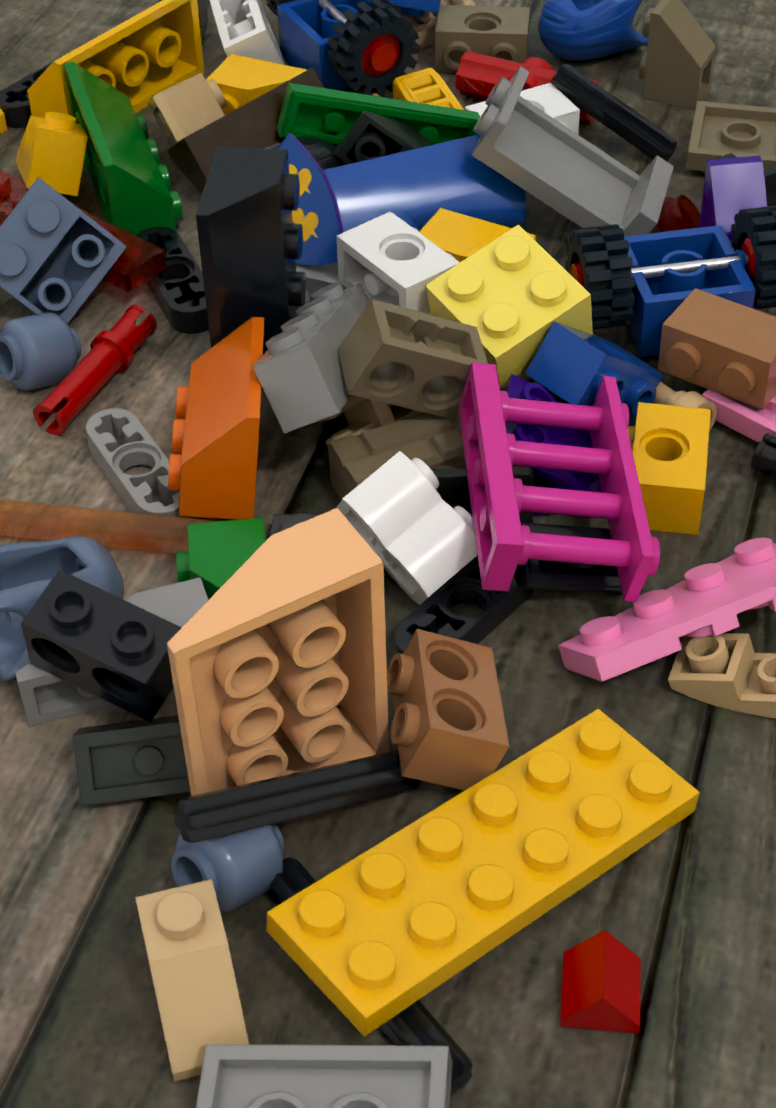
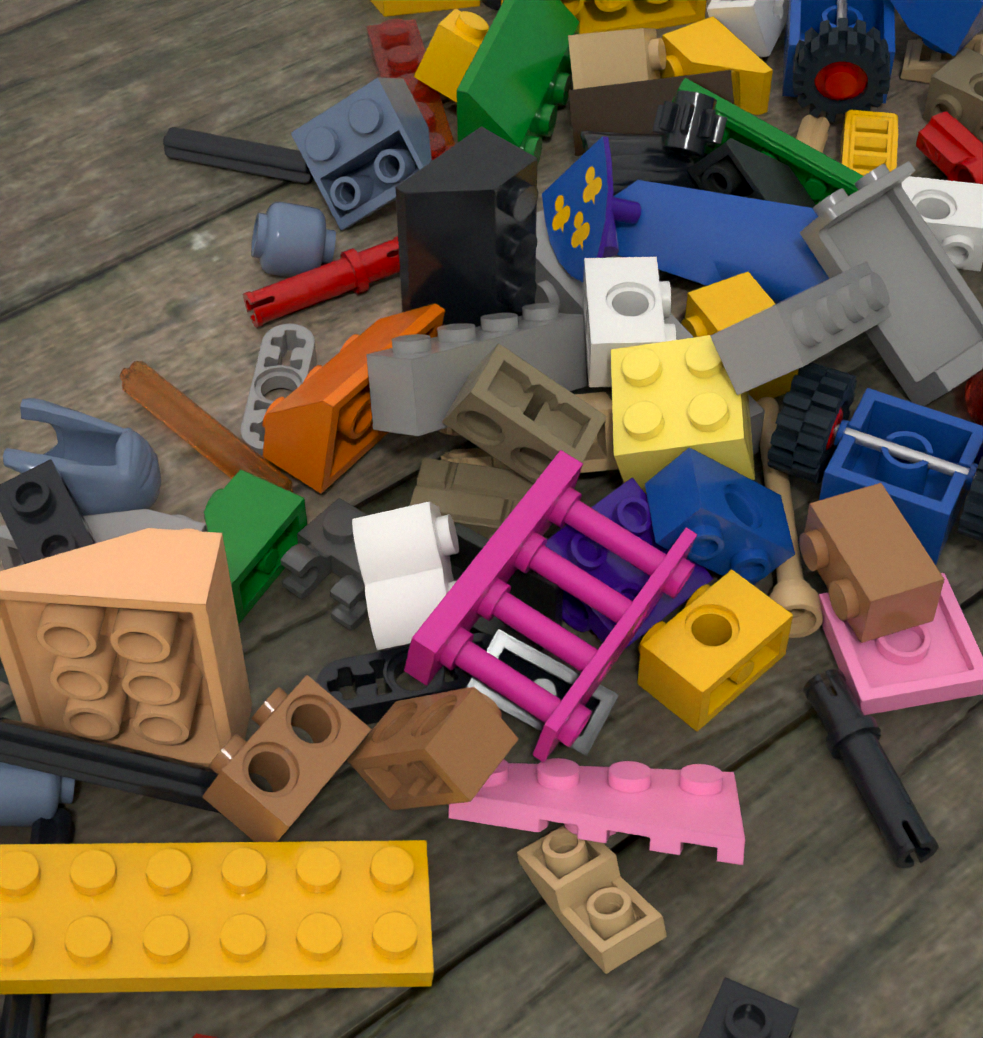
camera: 35 degrees right, 5 degrees up
none -> medium nougat brick [347,686,519,810]
none -> black gear [652,90,727,158]
none -> light grey brick [710,261,892,395]

